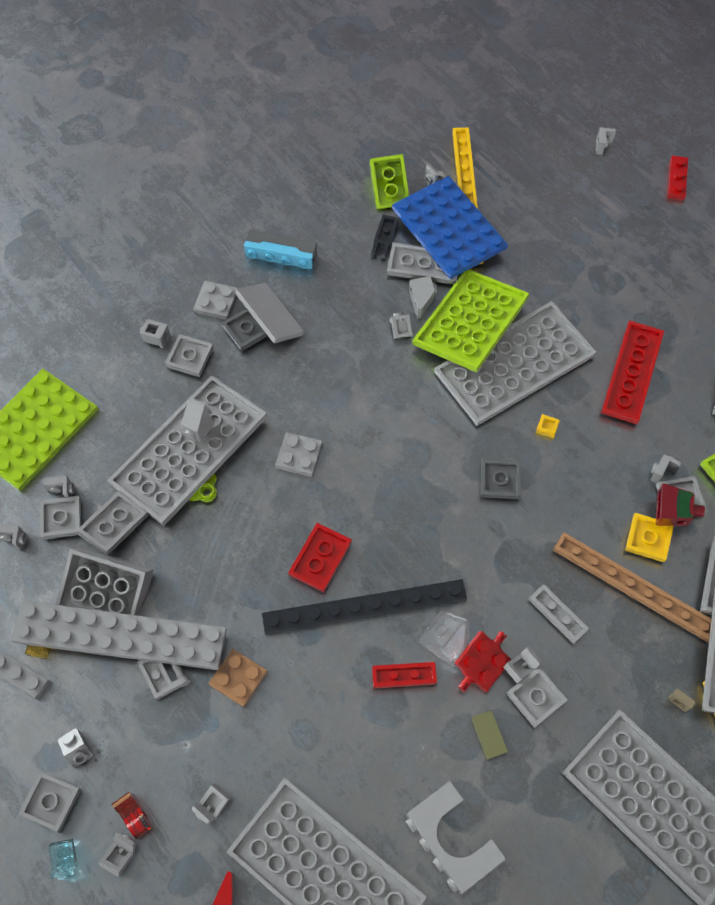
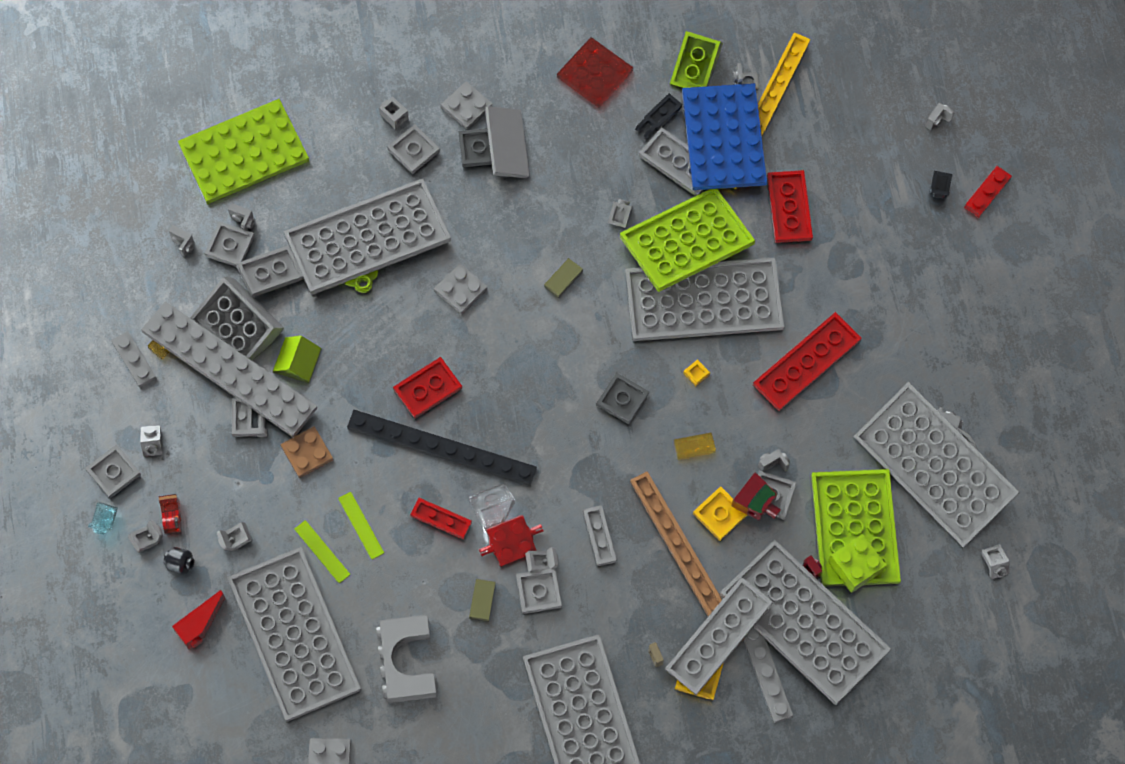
camera: 25 degrees right, 5 degrees up
light grey slope [181,397,214,442] -> none
medium azure piece [244,230,317,269] -> none
light grey slope [409,276,437,319] -> none
none -> black head [163,547,195,575]
none -> lime slope [273,335,321,383]
none -> lime sticker [294,520,350,583]
none -> lime sticker [338,492,384,559]
none -> olive tile [544,258,583,298]
none -> clear red plate [557,37,633,108]
none -> clear yellow plate [674,432,716,460]
none -> red plate [767,170,813,243]
none -> black bracket [930,170,953,199]

